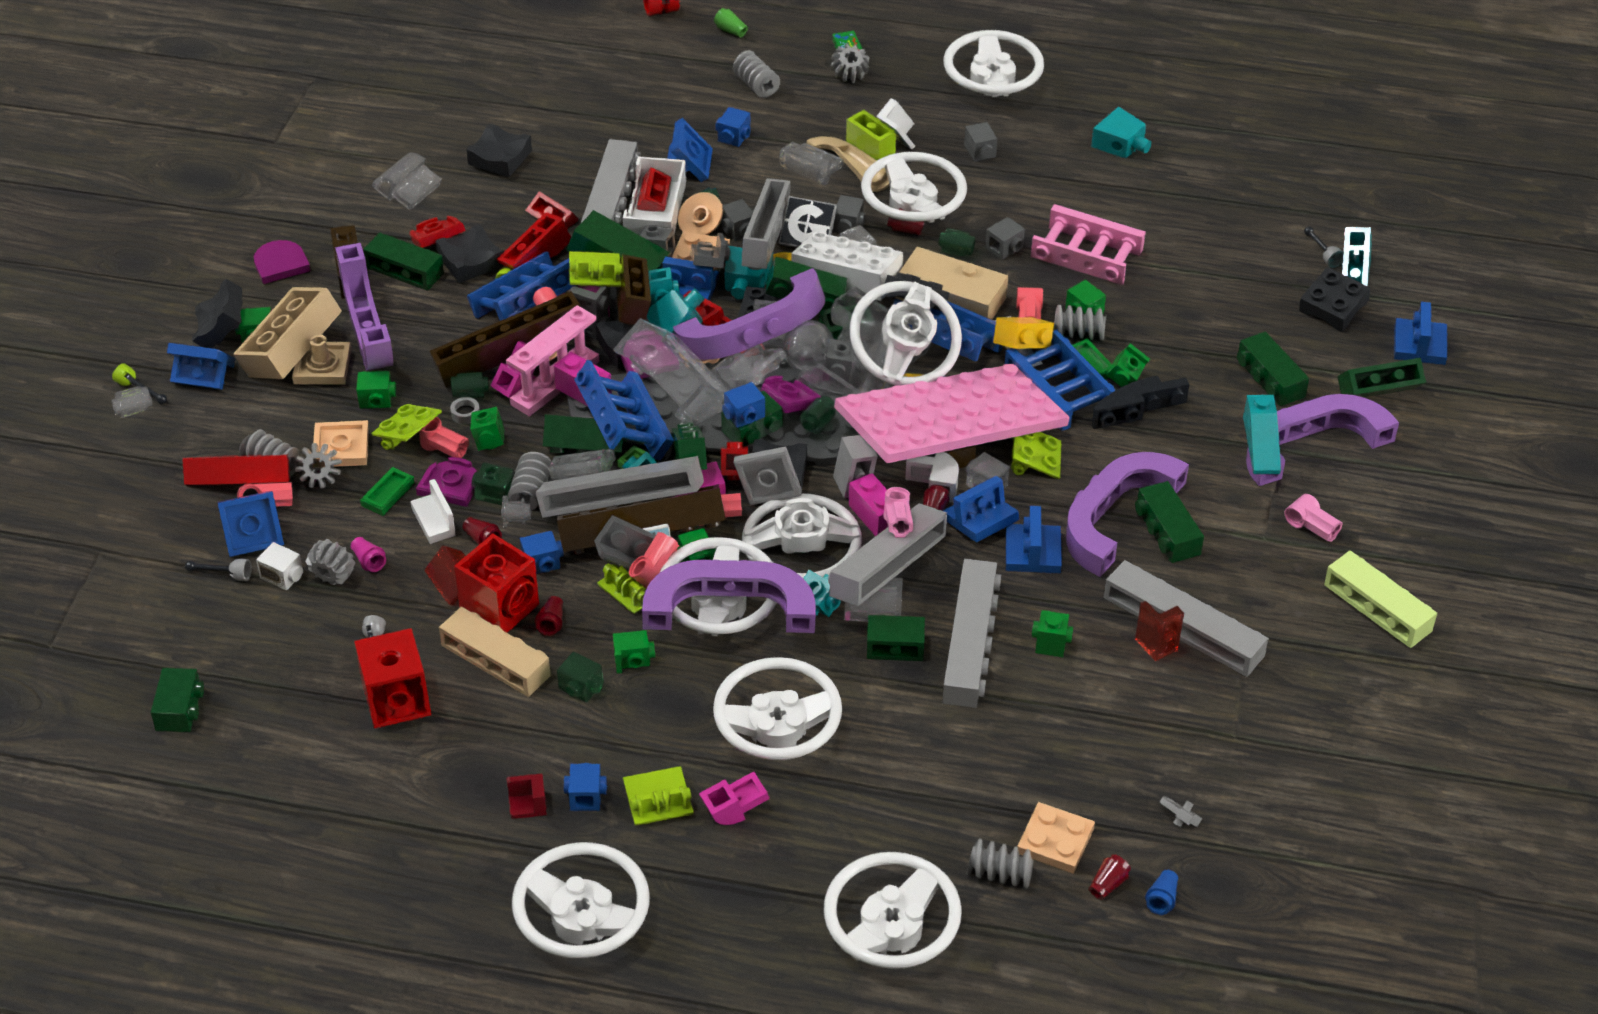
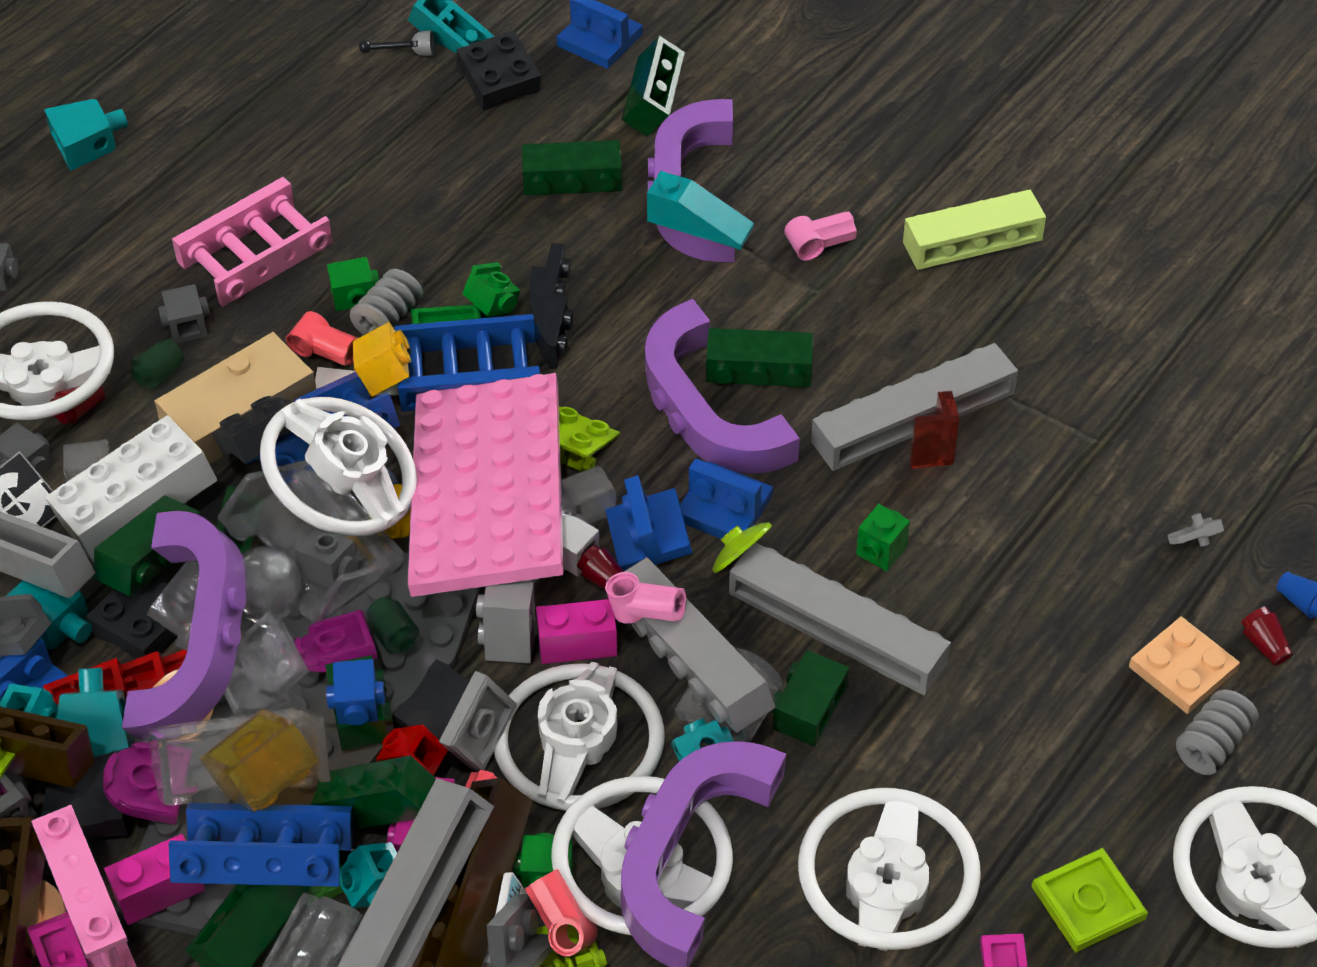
camera: 65 degrees left, 5 degrees up
none -> clear yellow brick [199,709,319,812]
none -> lime dish [712,522,772,574]
none -> lime plate [1032,848,1148,953]

